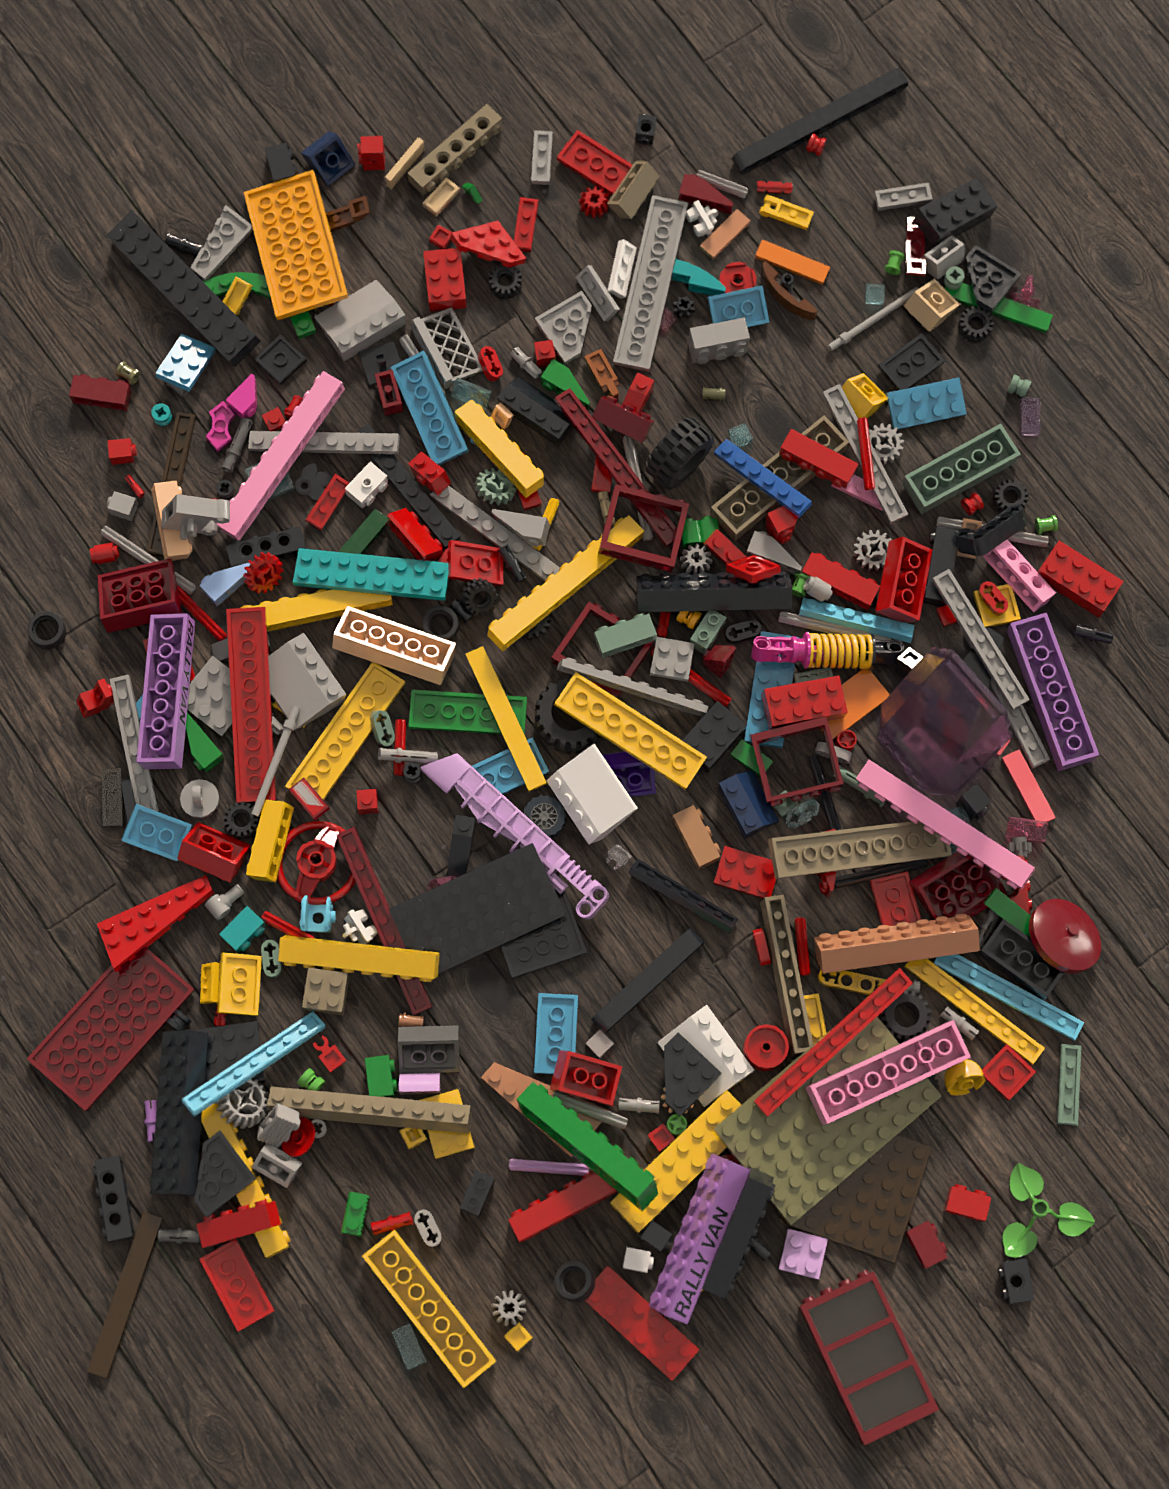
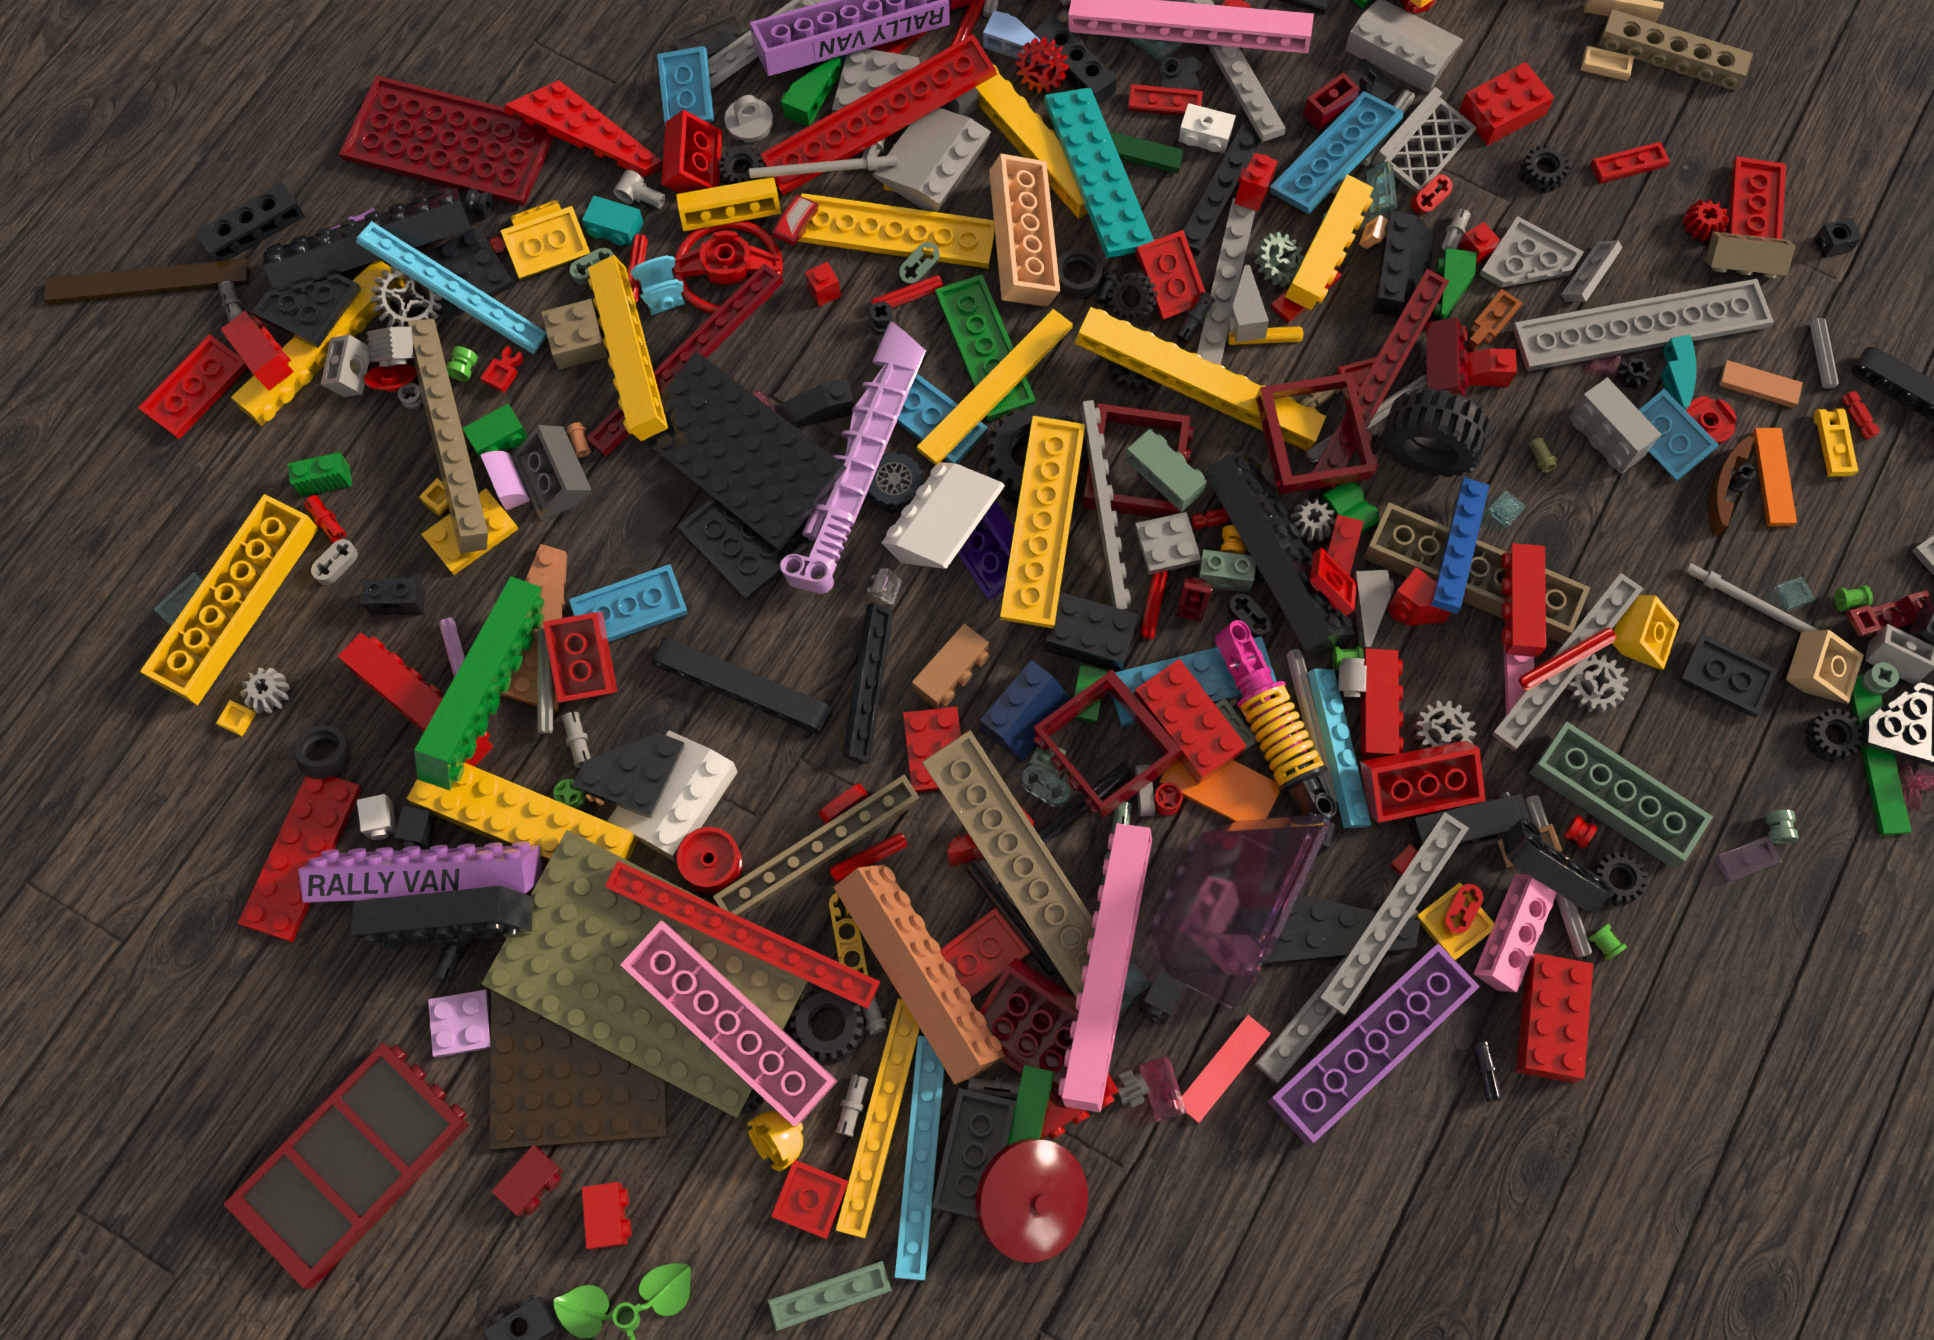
camera: 70 degrees right, 5 degrees down
white hips [342,909,378,945] -> none
light grey pin [378,748,438,763] -> none
red slope [387,508,443,562] -> none
red tile [429,224,452,249] -> none
plate [450,221,526,268] -> none
green tile [462,183,483,204] -> none
light grey plate [531,131,553,185] -> none
light grey tile [586,1030,614,1058] -> none
white plate [608,239,637,299] -> none
red plate [647,1123,675,1152] -> none
dark red slope [678,174,733,215] -> none
white hips [685,200,718,237] -> none
yellow tile [804,993,826,1044] -> none
dark azure plate [886,377,967,429] -> none

